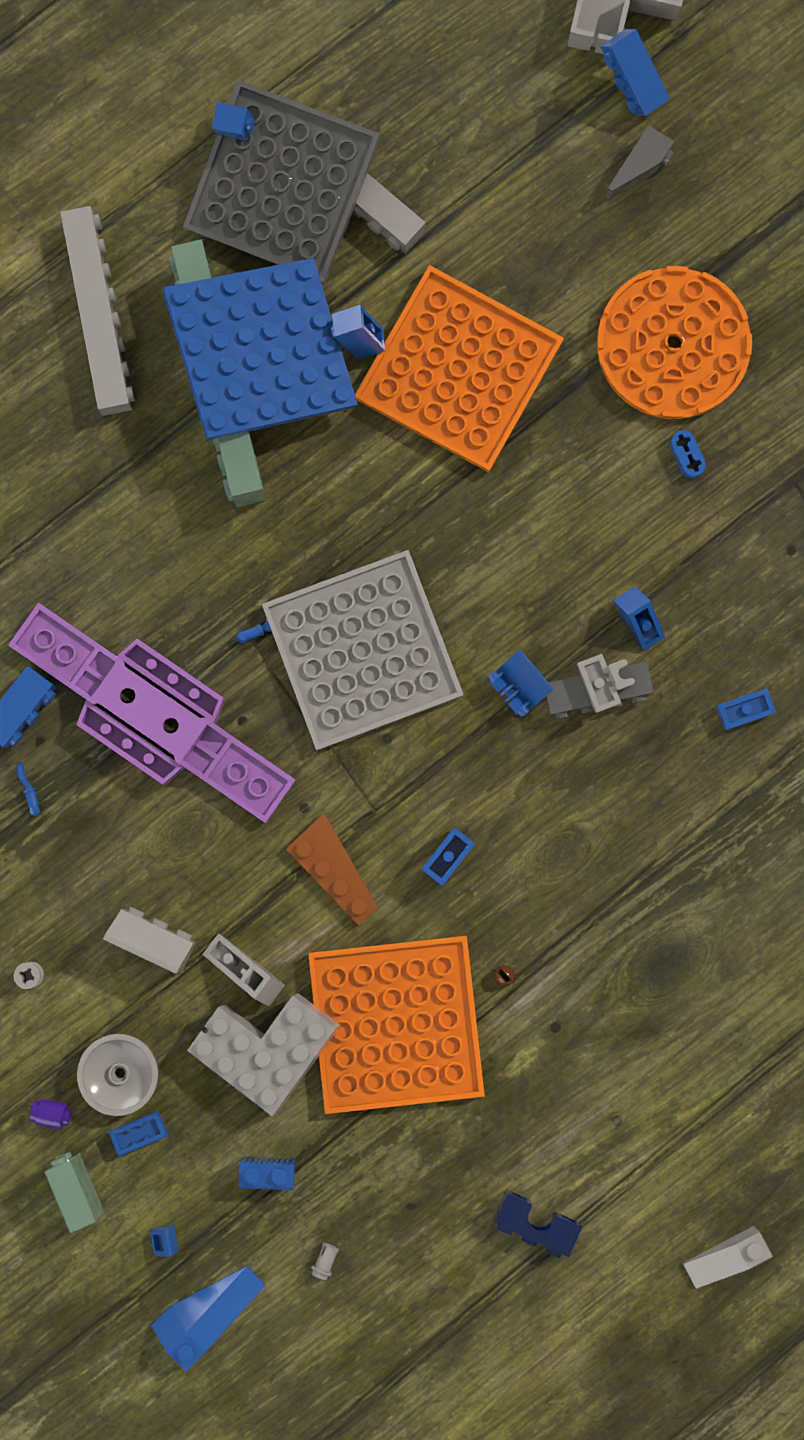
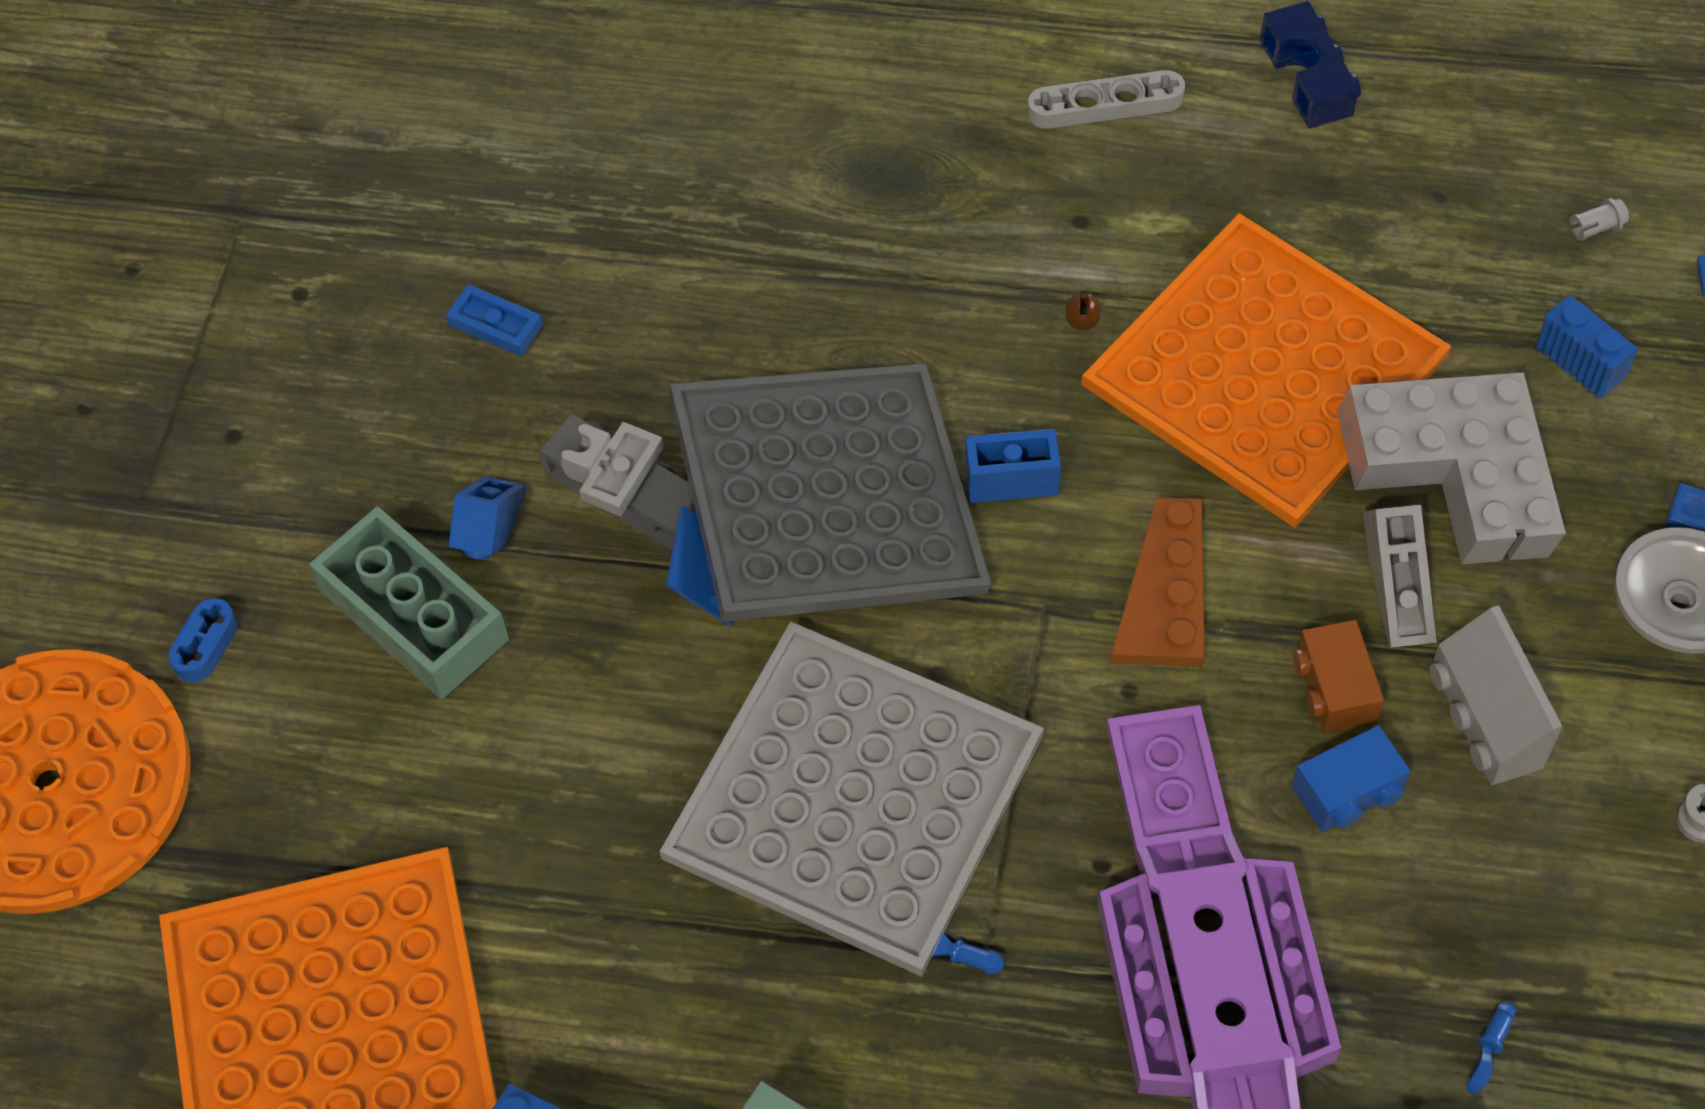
camera: 130 degrees left, 25 degrees down
none -> sand green brick [309,506,509,700]
none -> dark grey plate [668,364,991,622]
none -> light grey beam [1027,70,1185,129]
none -> dark orange brick [1292,620,1384,733]
none -> blue brick [1292,726,1411,832]

